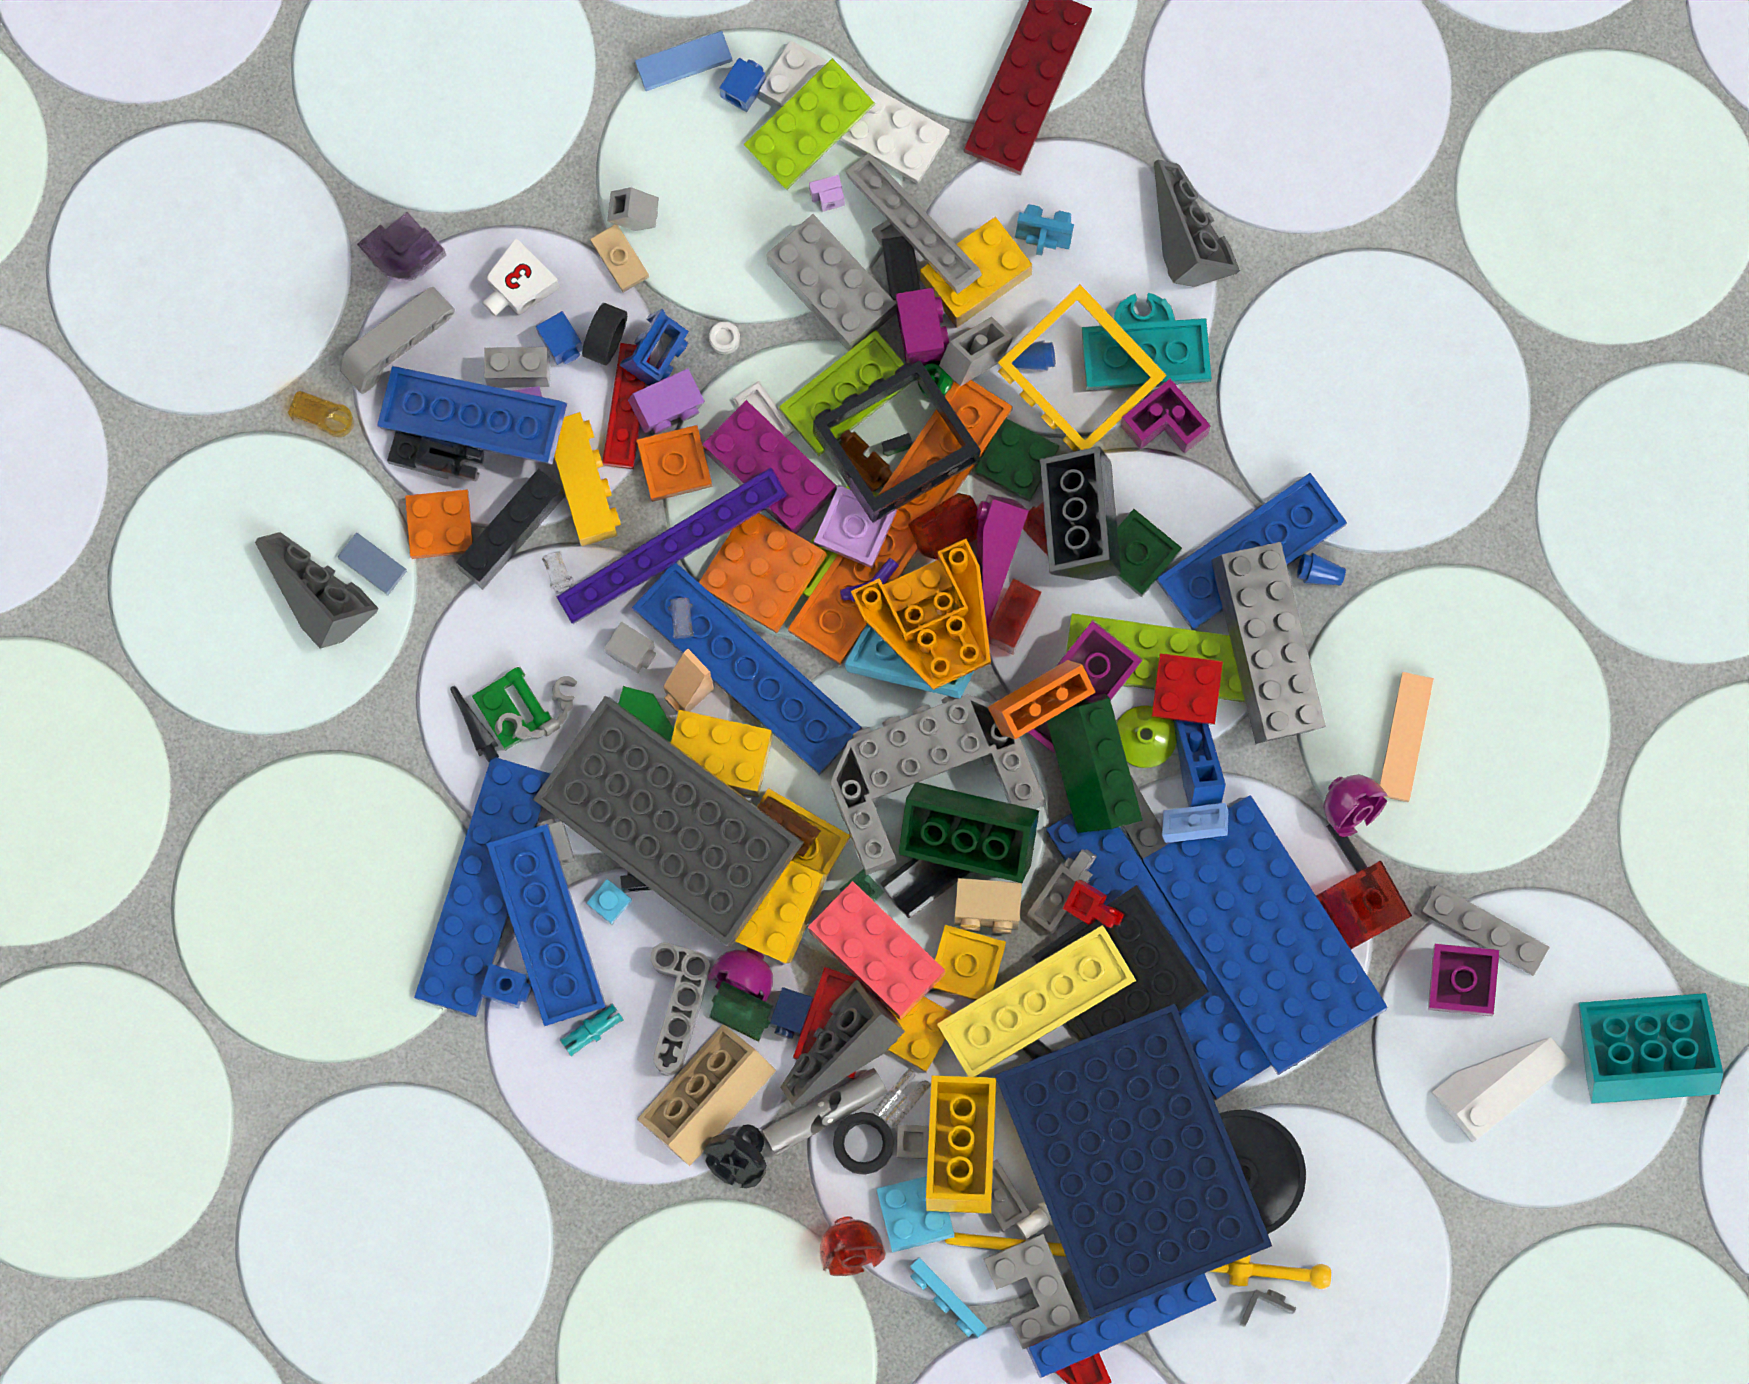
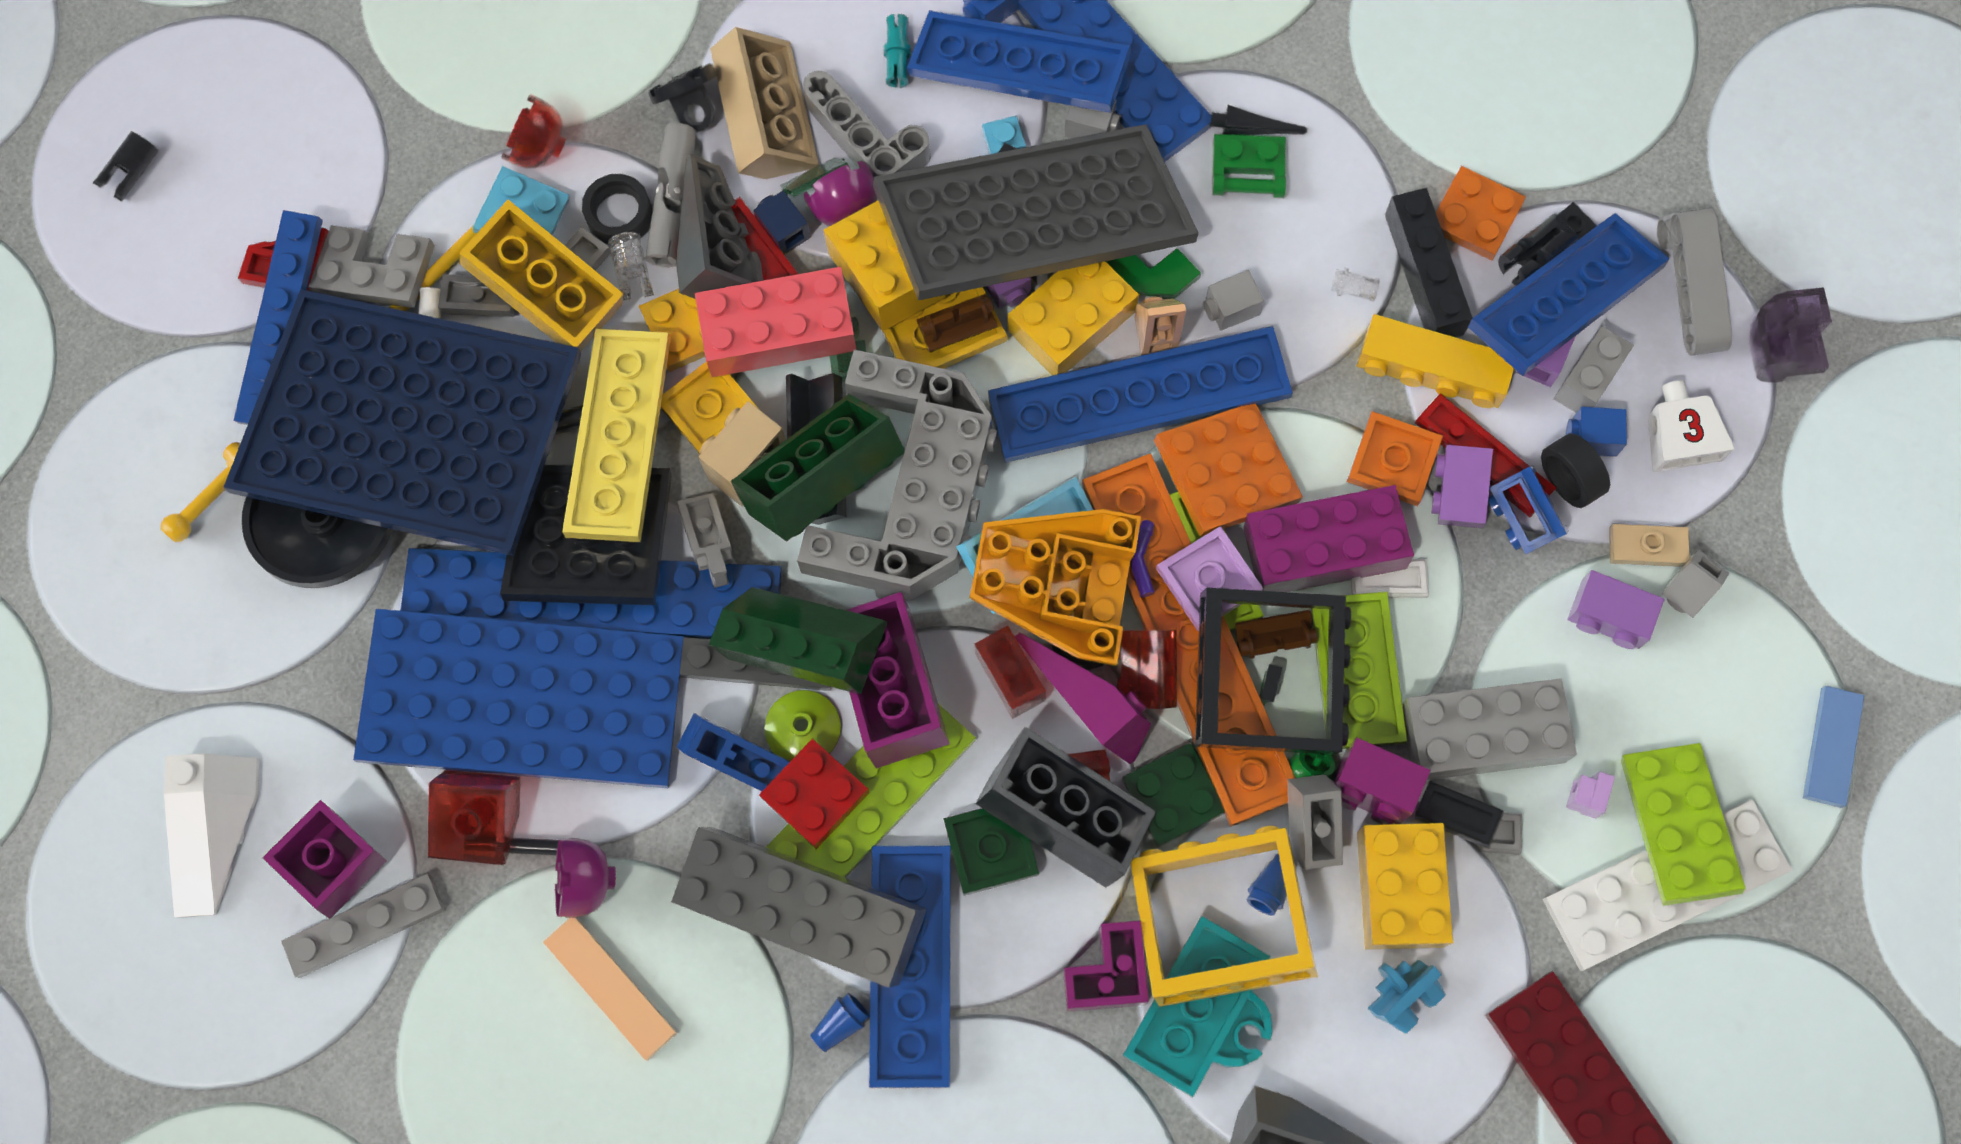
camera: 125 degrees right, 5 degrees down
dark grey wedge [255,532,379,649] -> none
clear yellow piece [288,391,354,437] -> none
sand blue tile [338,533,407,595] -> none
light grey piece [495,676,577,739] -> none
dark purple tile [556,468,788,624] -> none
clear pin [668,598,694,639] -> none
white tile [709,322,740,354] -> none
blue brick [719,58,766,113] -> none
light grey plate [845,153,982,294] -> none
medium azure plate [910,1257,987,1338] -> none
orange brick [988,660,1095,739] -> none
red plate [1062,880,1124,928] -> none
light blue plate [1162,803,1228,843] -> none
dark grey bracket [1239,1289,1296,1327] -> none
teal slope [1578,993,1723,1104] -> none
none -> medium lavender brick [1567,570,1665,649]

